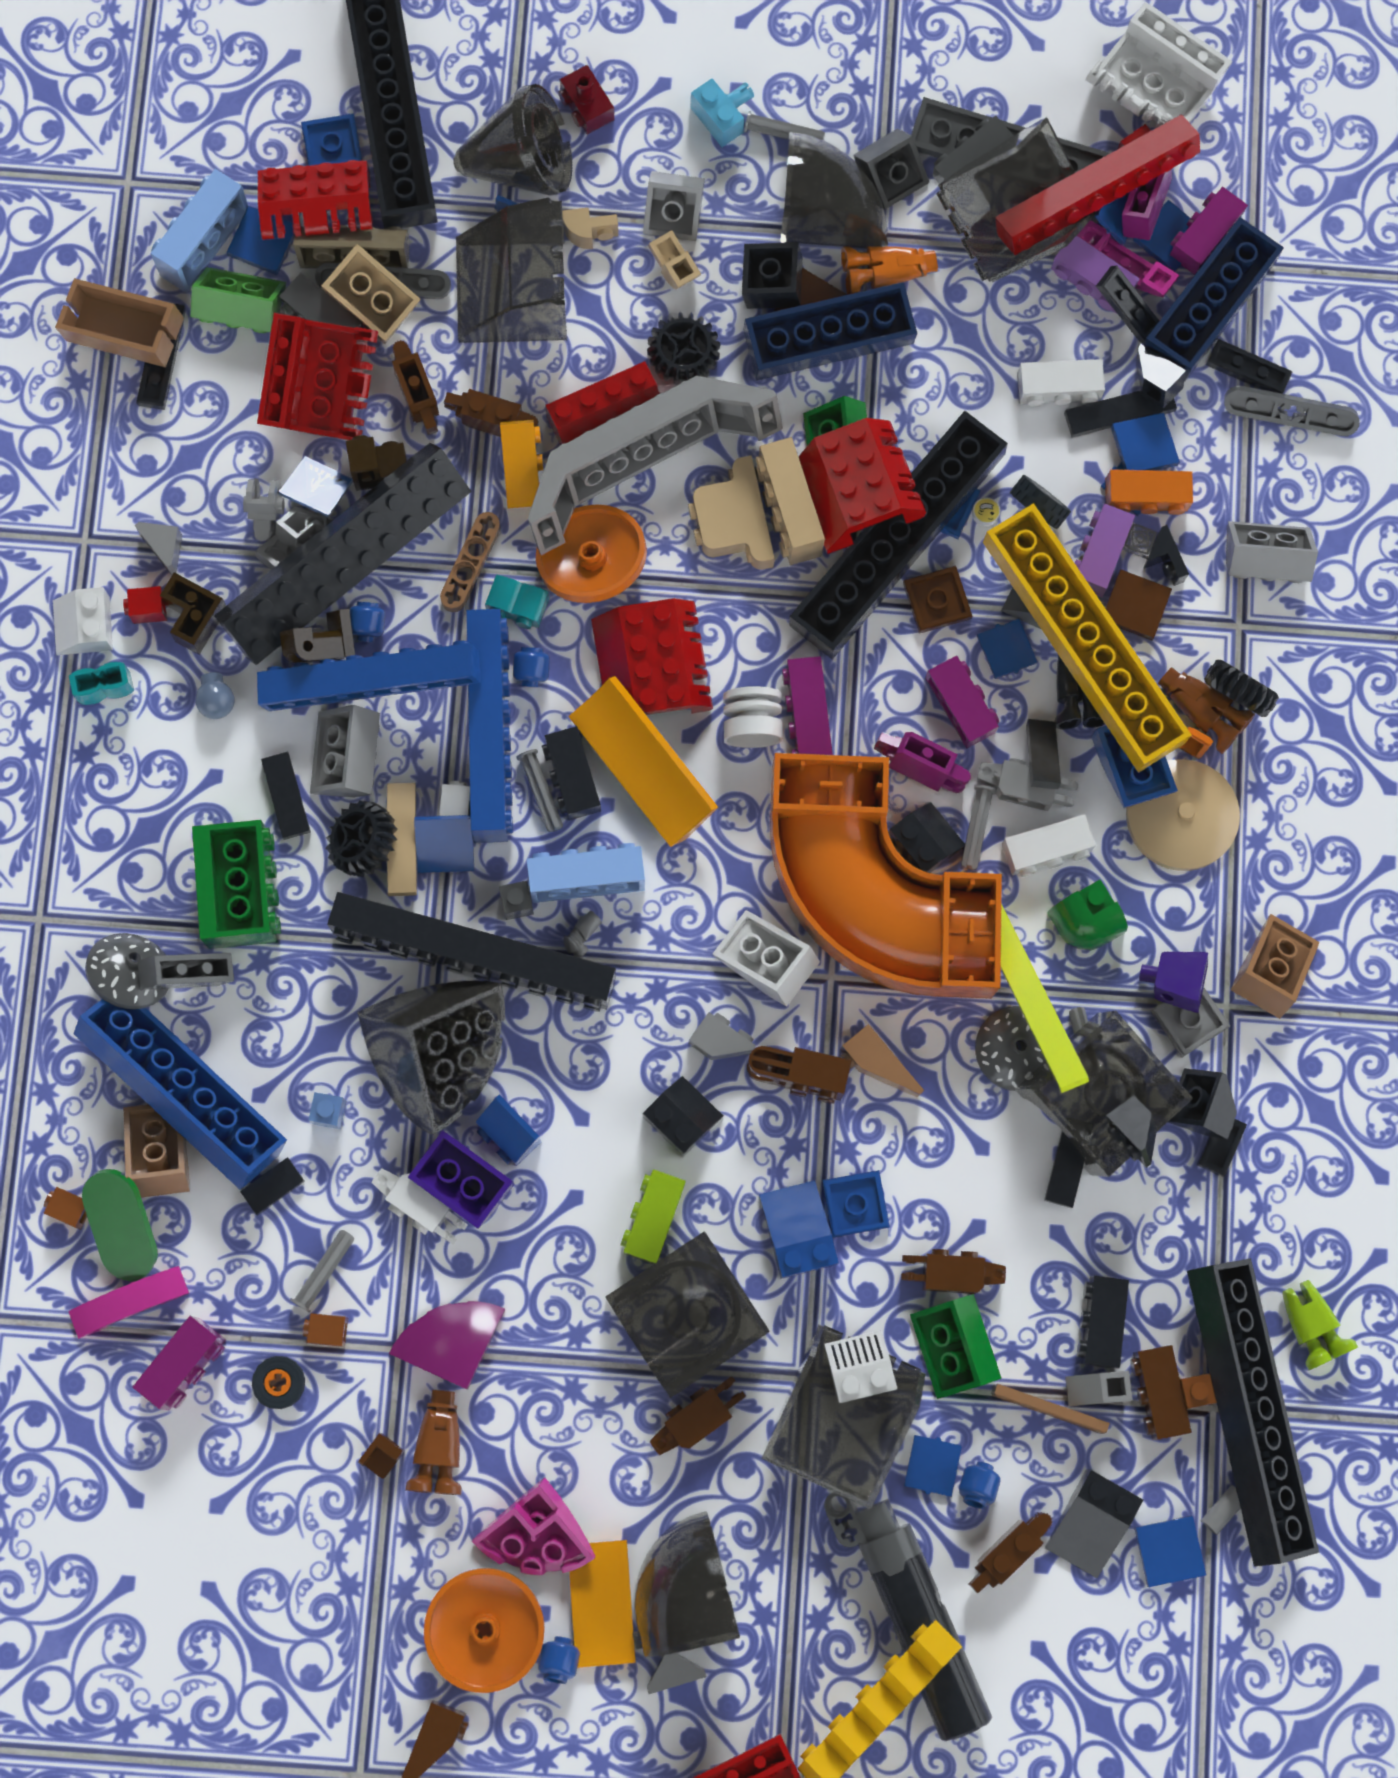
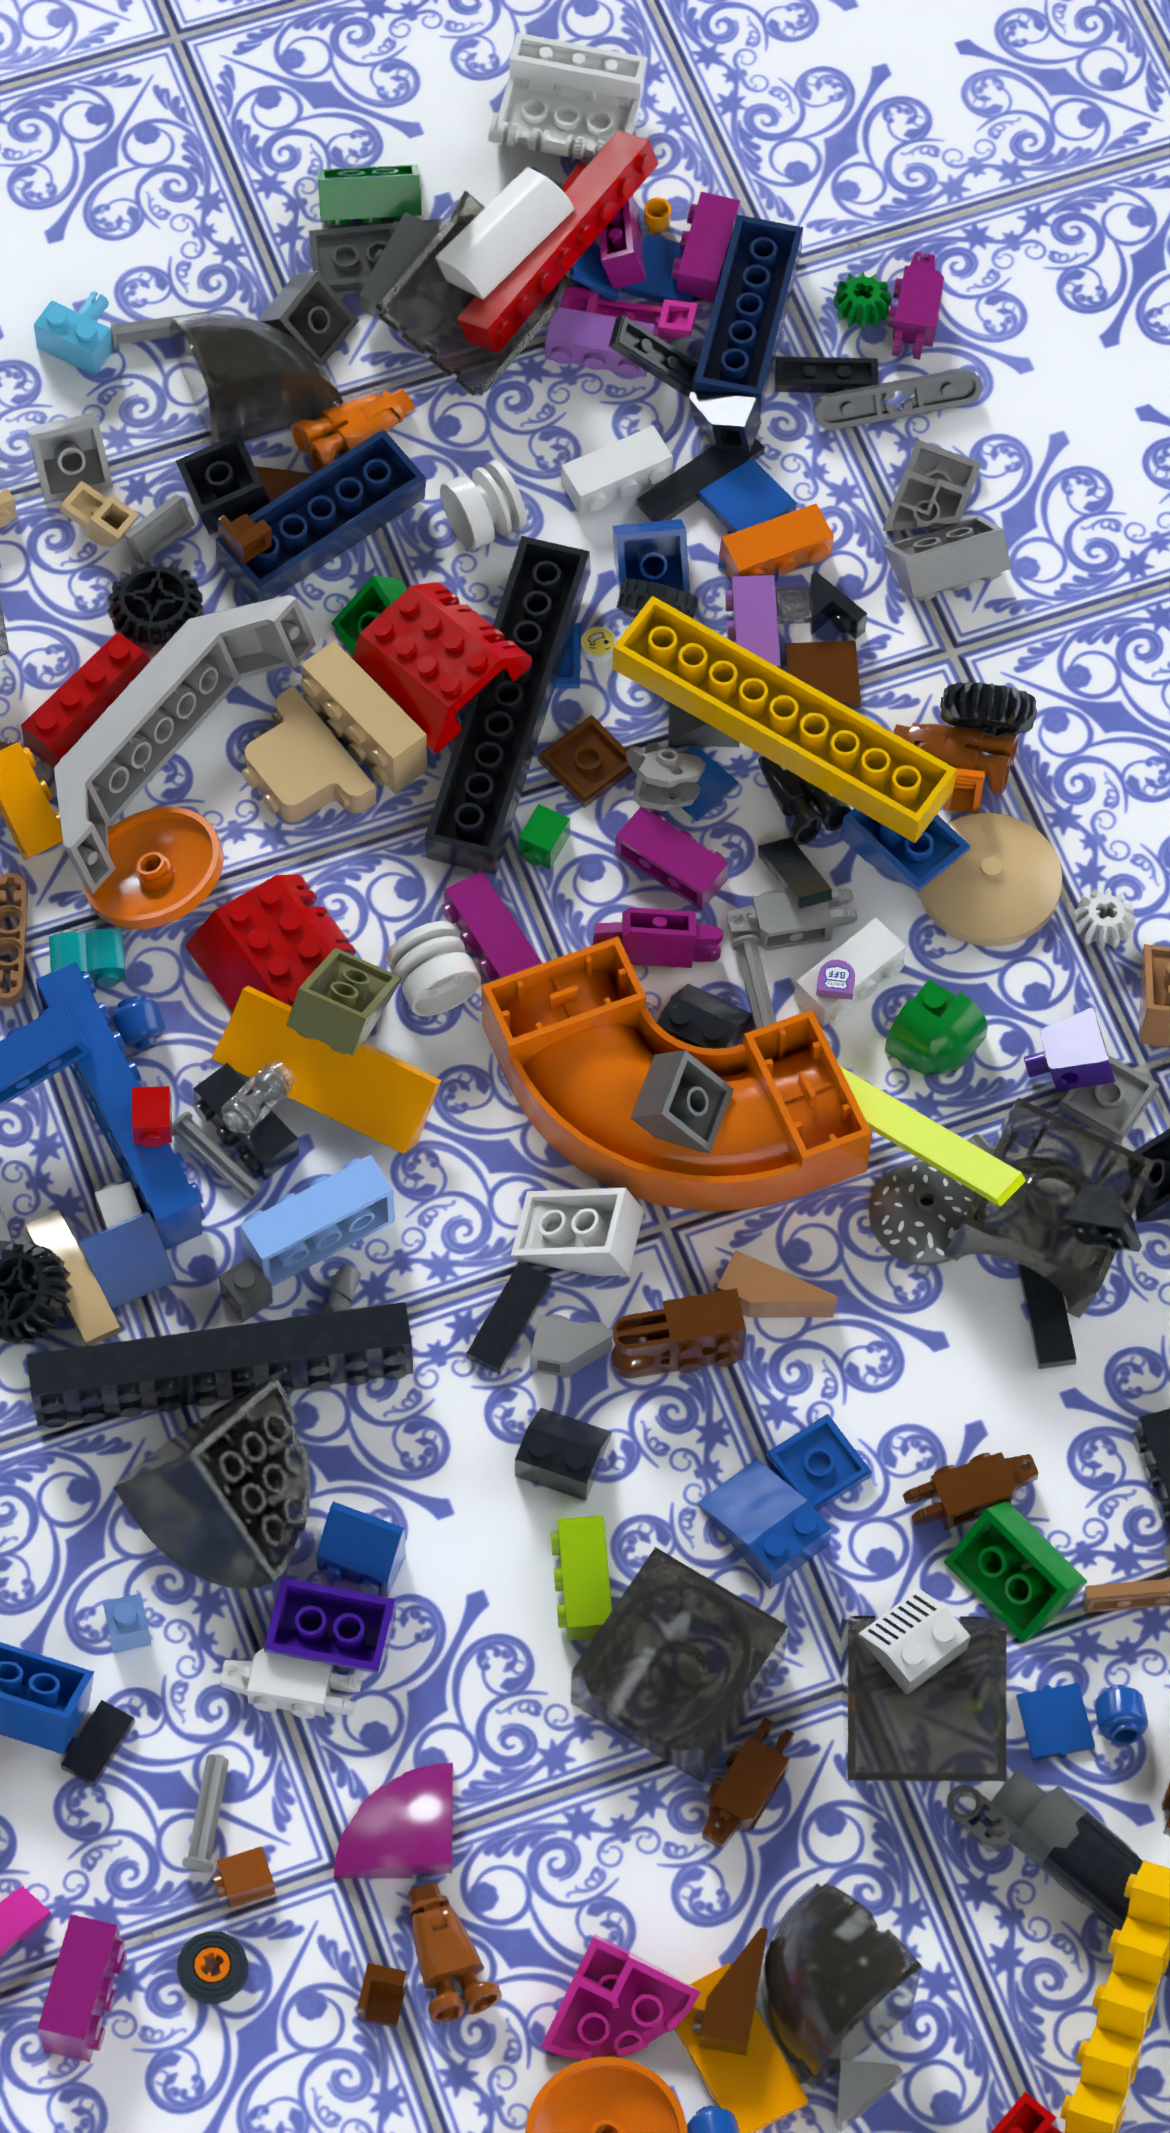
camera: 20 degrees left, 15 degrees down
none -> light grey tile [123,494,195,565]
none -> red brick [132,1086,172,1147]
none -> reddish brown panel [218,514,272,564]
none -> clear piece [221,1061,295,1134]
none -> olive slope [286,948,402,1056]
none -> green slope [317,164,422,226]
none -> white brick [435,167,575,300]
none -> white wheel [440,460,527,551]
none -> black tile [466,1262,552,1374]
none -> green brick [518,804,570,869]
none -> blue slope [612,519,691,594]
none -> light grey hinge [626,742,706,811]
none -> dark grey slope [631,1050,734,1153]
none -> light orange hose [644,198,671,235]
none -> reddish brown slope [693,1928,768,2056]
none -> tile [816,959,855,1000]
none -> green gear [833,270,892,331]
none -> light grey slope [883,439,982,532]
none -> magenta hinge [887,252,944,360]
none -> white gear [1074,887,1136,951]

